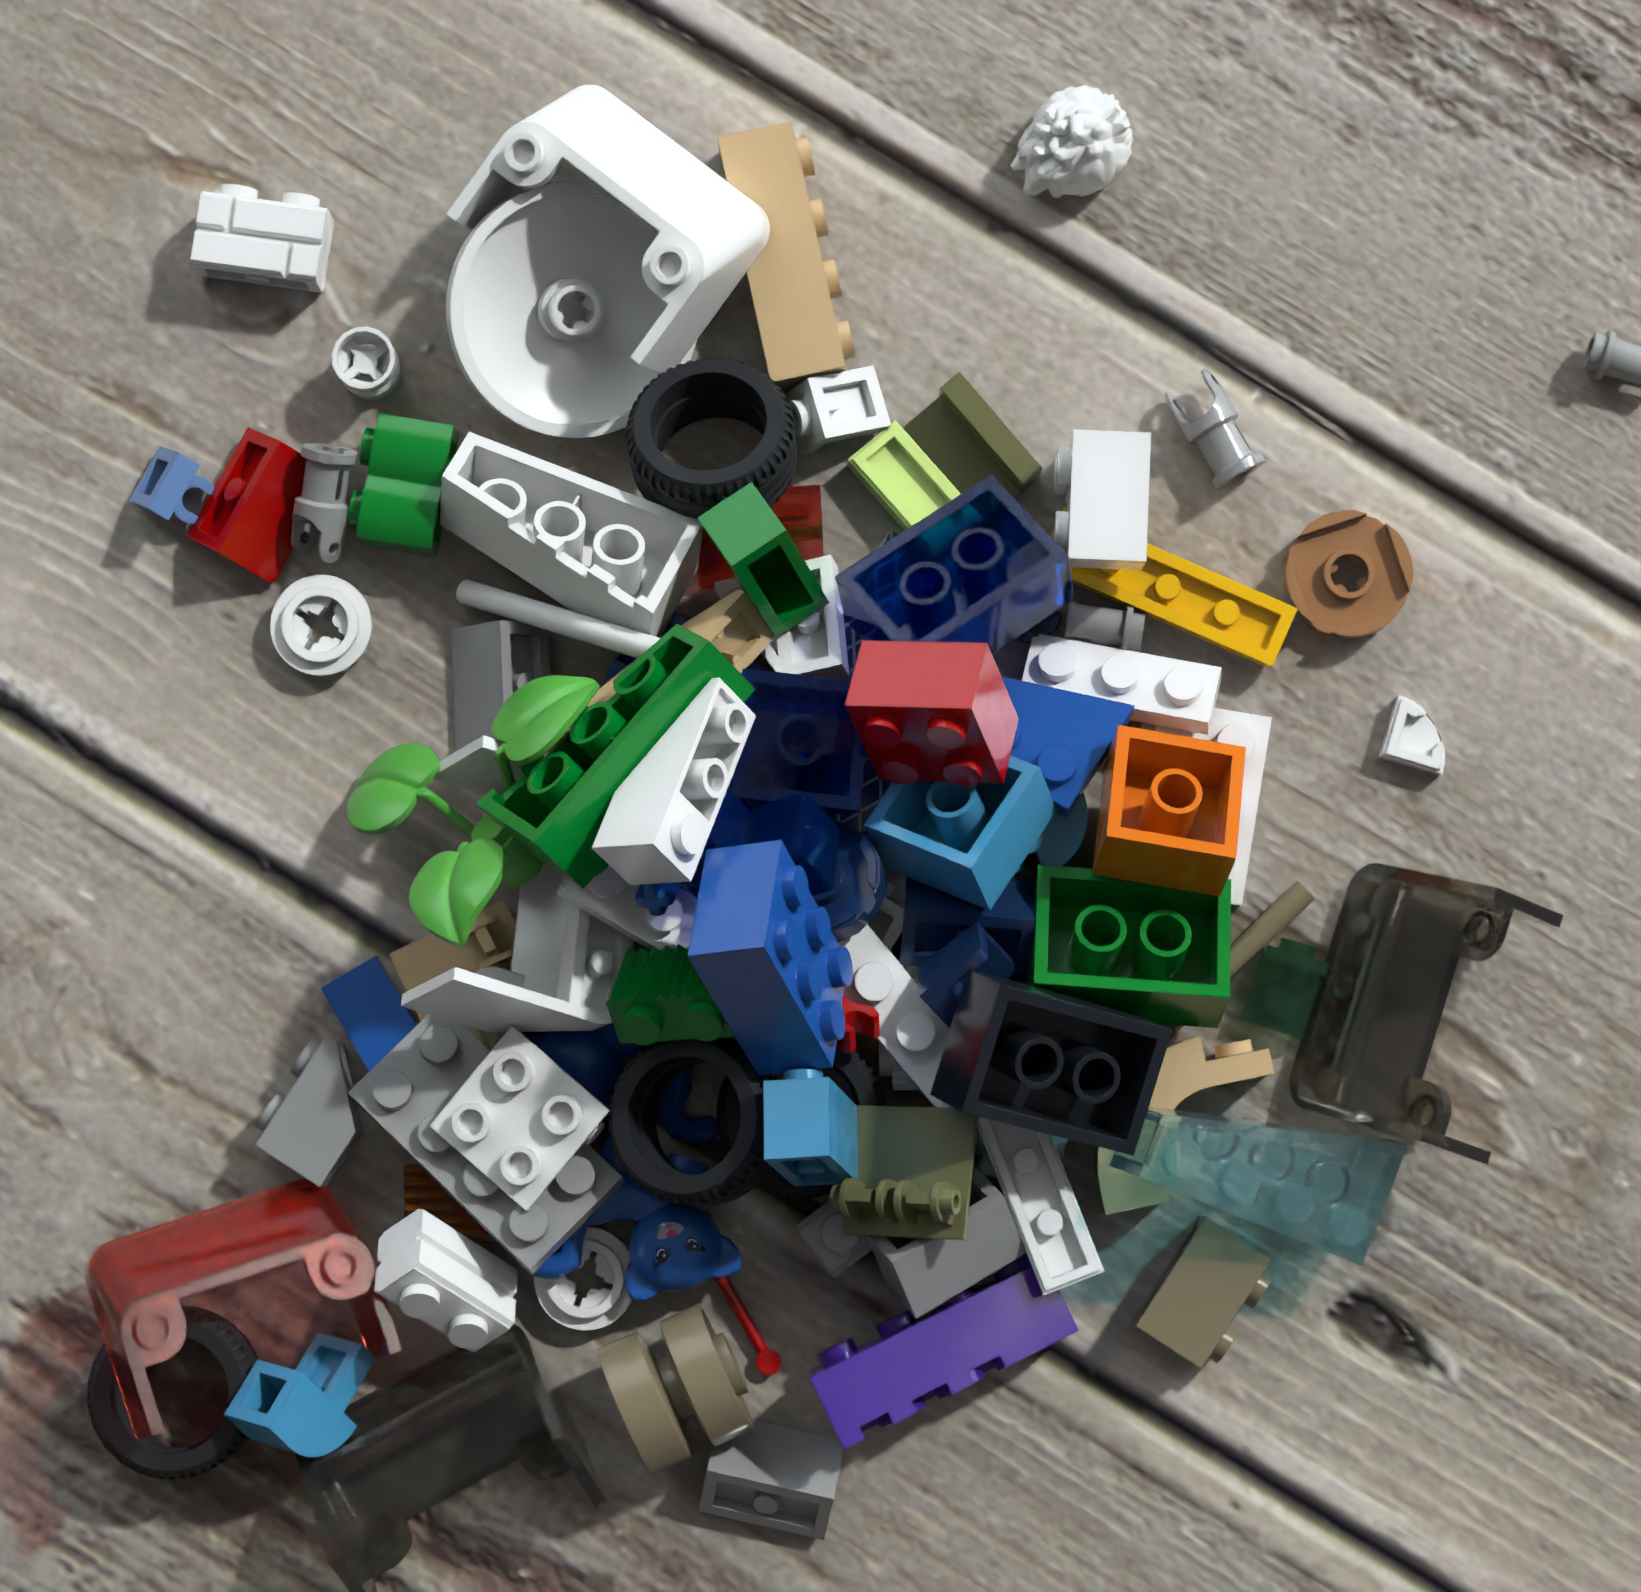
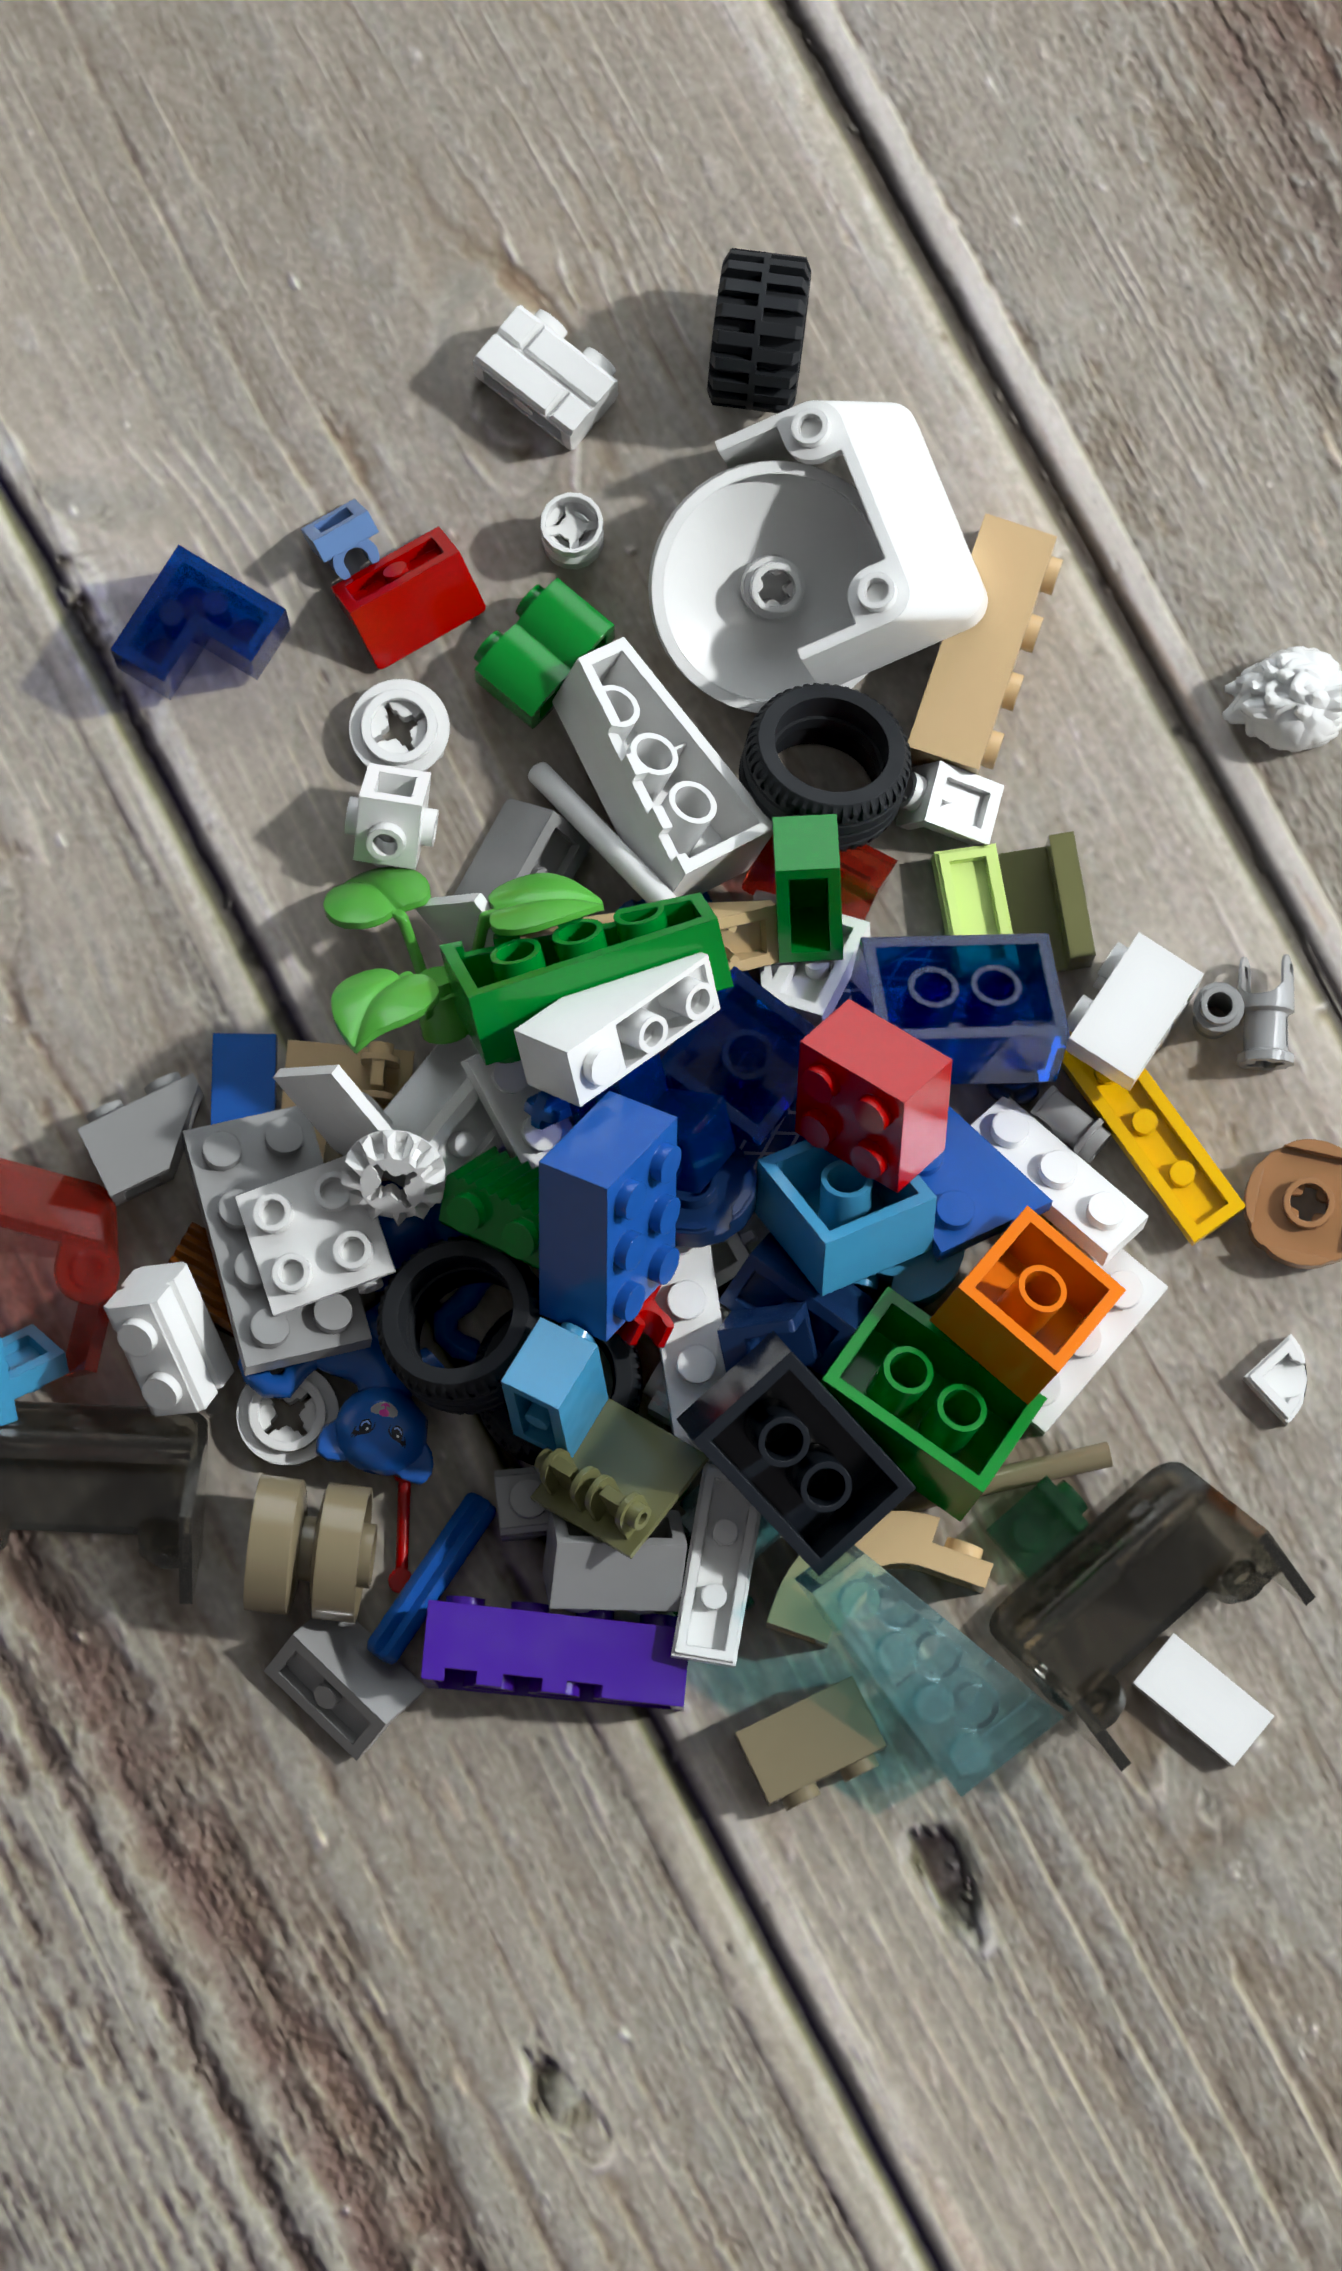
camera: 25 degrees right, 5 degrees down
light grey piece [291,443,358,563] -> none
none -> clear blue brick [110,544,291,700]
none -> white gear [341,1130,447,1226]
none -> white brick [345,763,439,870]
none -> blue axle [367,1492,496,1665]
none -> black tyre [707,248,811,413]
none -> white tile [1131,1633,1274,1767]
none -> light grey pin [1192,982,1244,1039]

